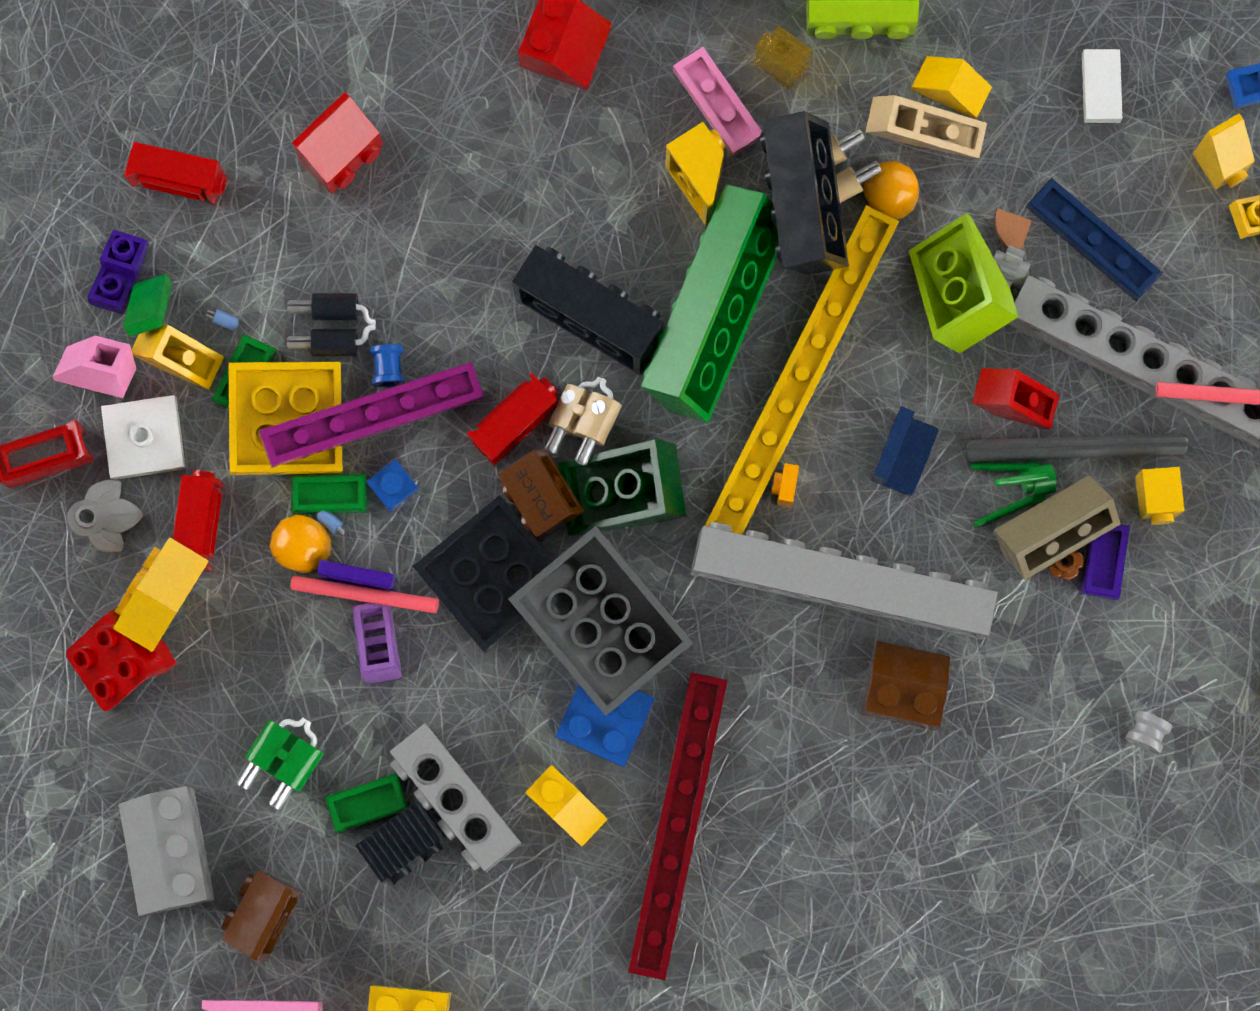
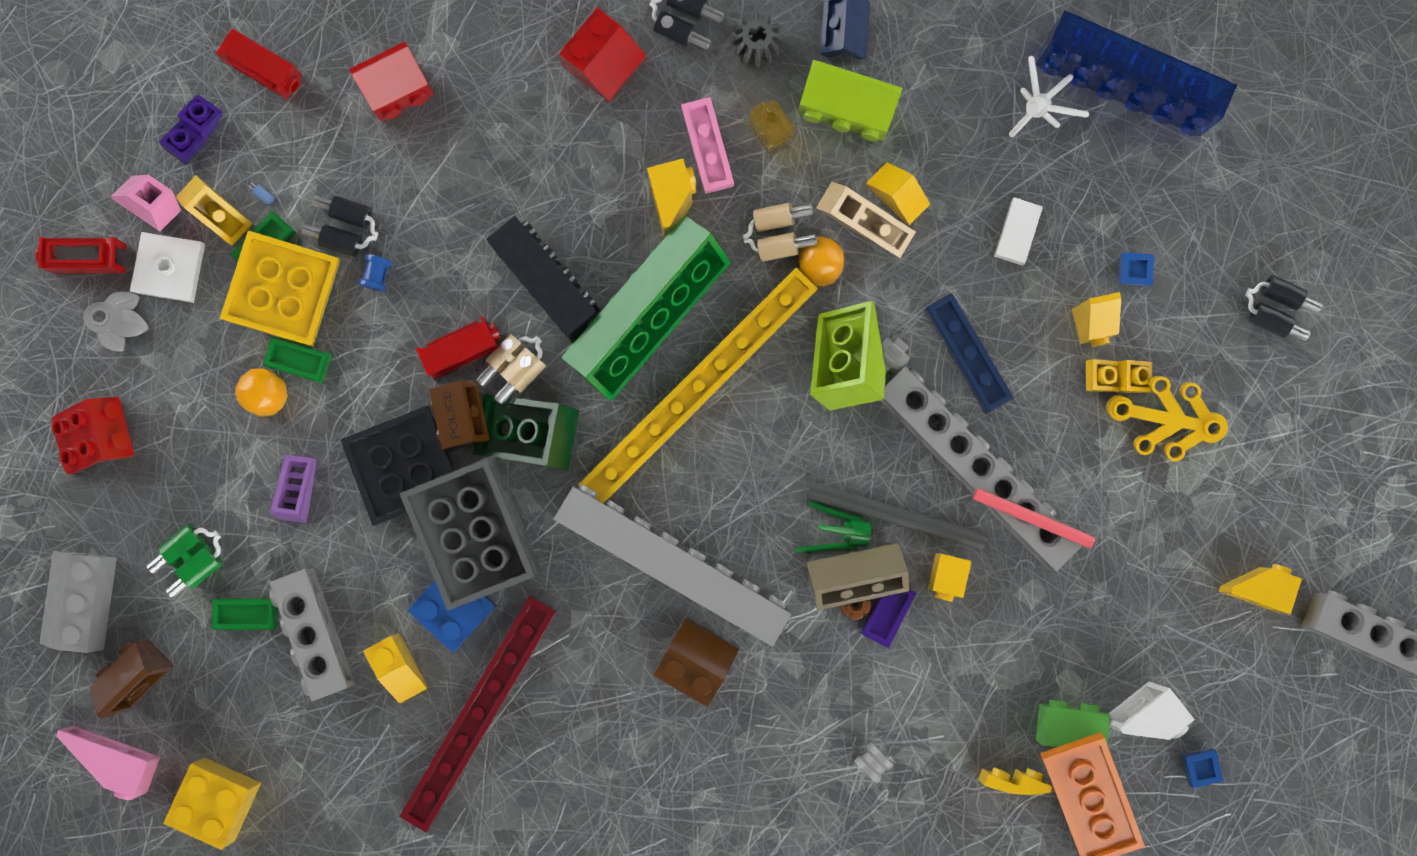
camera: 15 degrees right, 5 degrees up
yellow brick [113,537,209,652] -> none
green tile [123,274,172,336] -> none
red window [173,470,225,573] -> none
magenta plate [259,362,484,468] -> none
coral bar [290,575,439,613] -> none
medium blue piece [316,511,345,535] -> none
dark purple tile [317,560,397,592] -> none
black brick [355,800,446,885] -> none
blue plate [366,459,419,512] -> none
black brick [760,111,849,275] -> none
light orange plate [771,463,799,508] -> none
dark blue panel [871,406,939,496] -> none
red slope [972,368,1060,430] -> none
nougat tile [994,208,1032,250] -> none

